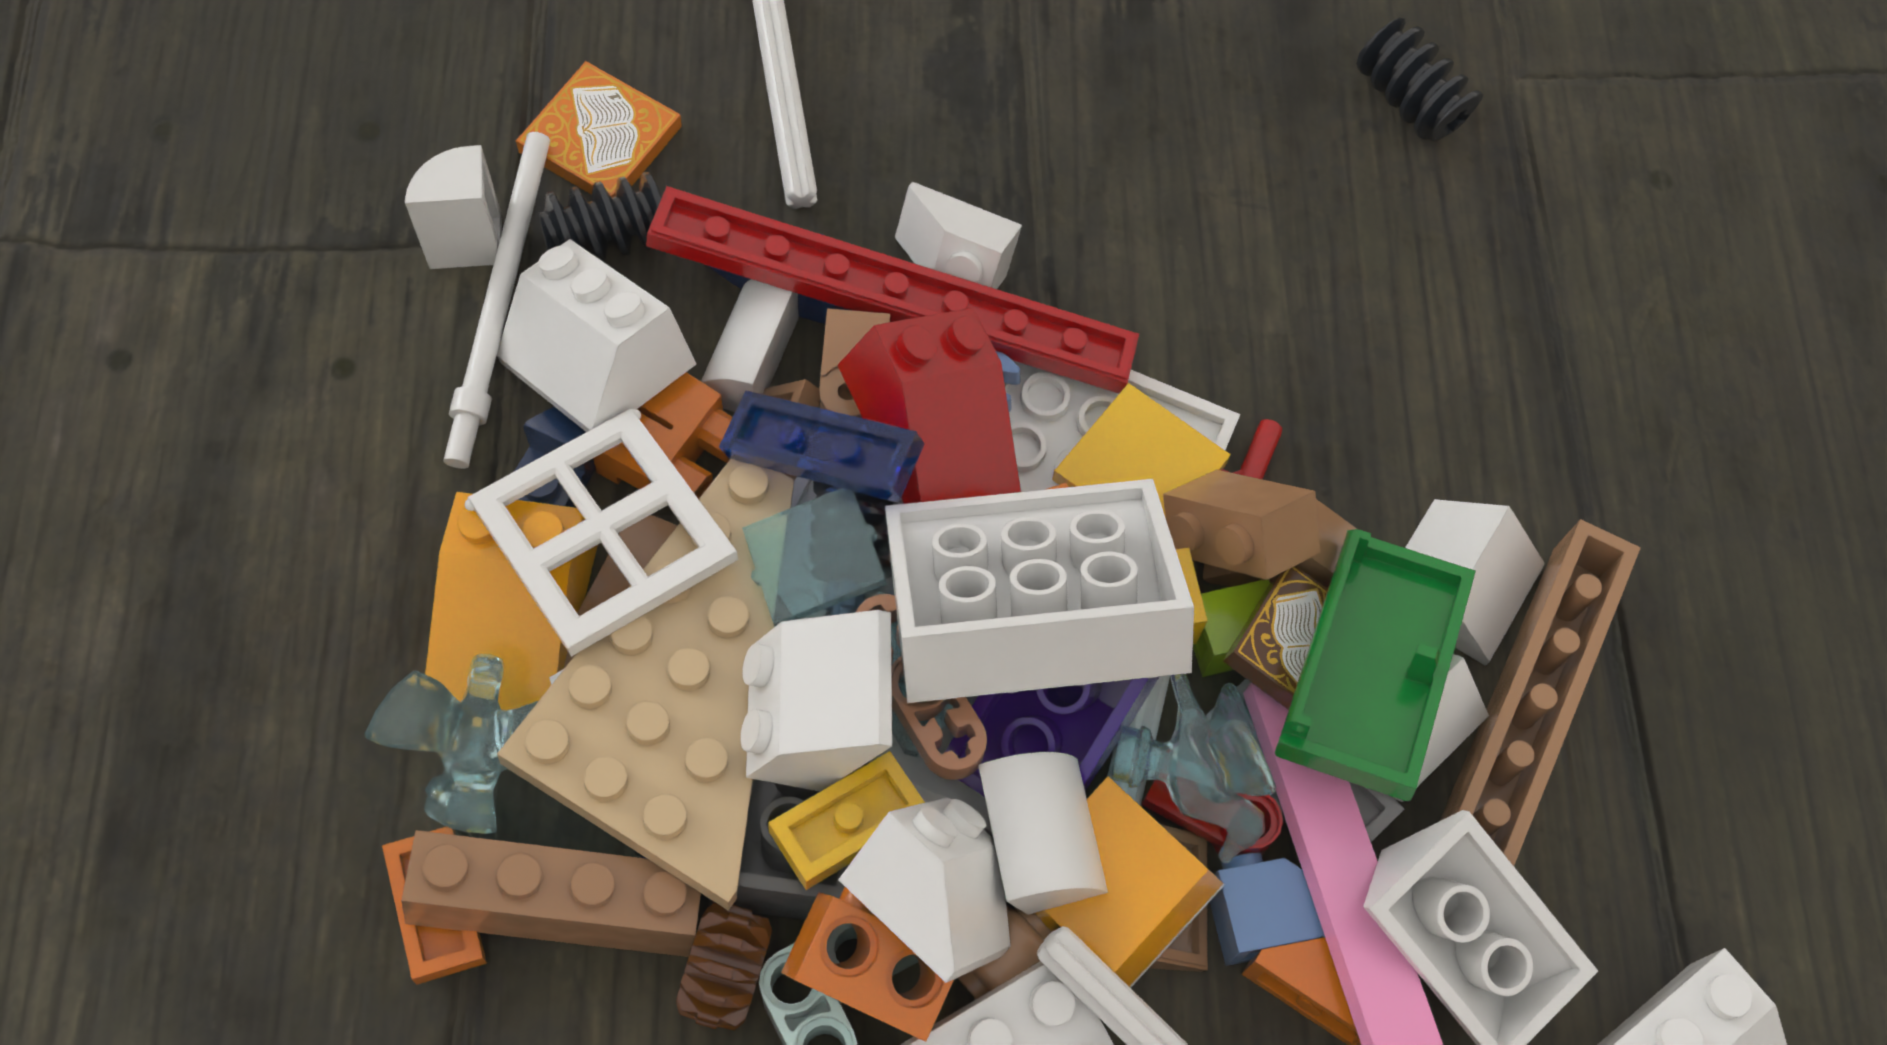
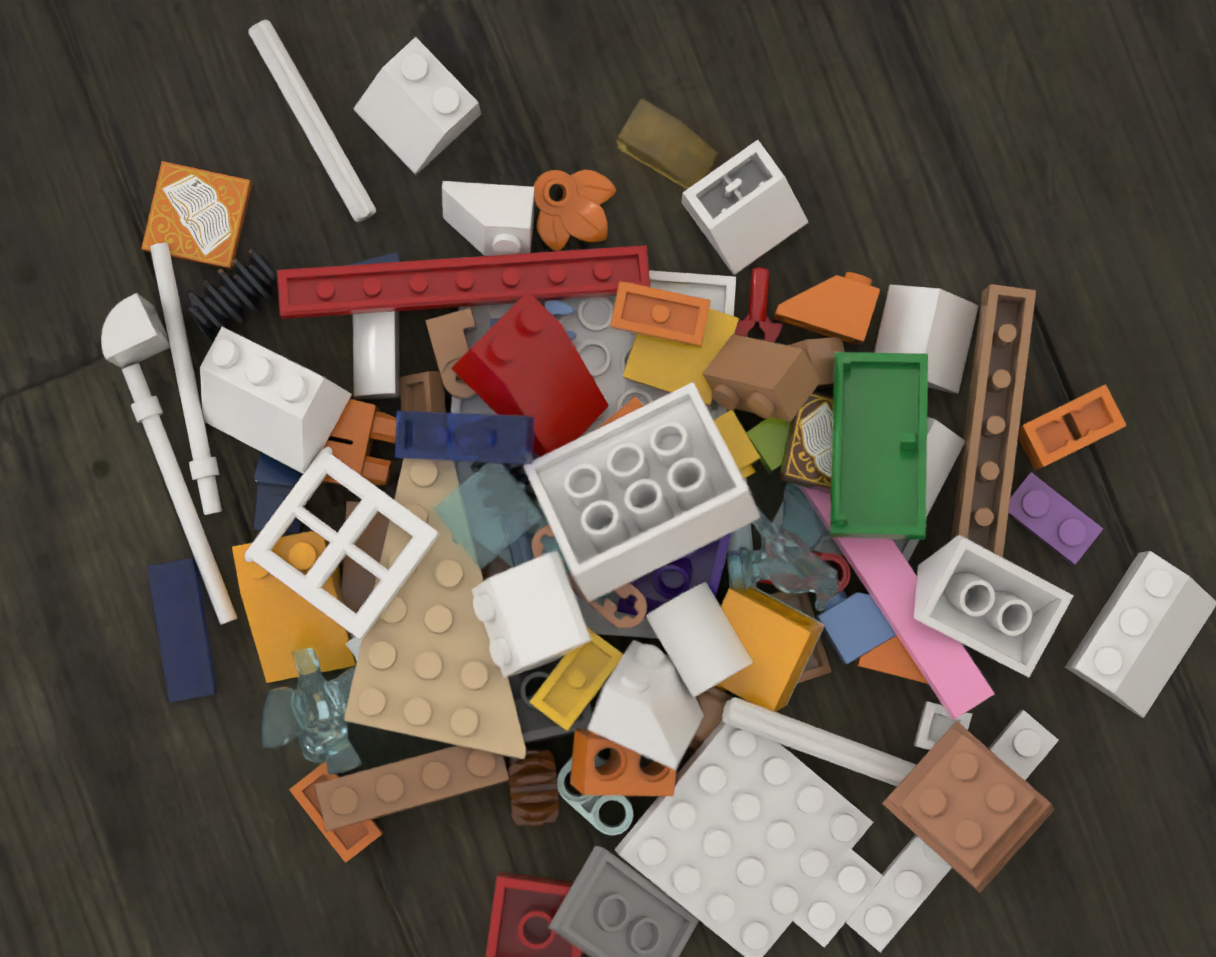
camera: 10 degrees left, 20 degrees up
none -> white bar [122,364,238,625]
none -> clear blue plate [147,558,217,702]
none -> white slope [354,37,481,175]
none -> orange plate [533,170,616,251]
none -> orange plate [610,281,711,348]
none -> clear yellow slope [618,98,718,189]
none -> white slope [681,140,808,275]
none -> orange slope [773,272,880,347]
none -> medium lavender plate [1008,472,1103,565]
none -> orange brick [1018,384,1127,471]

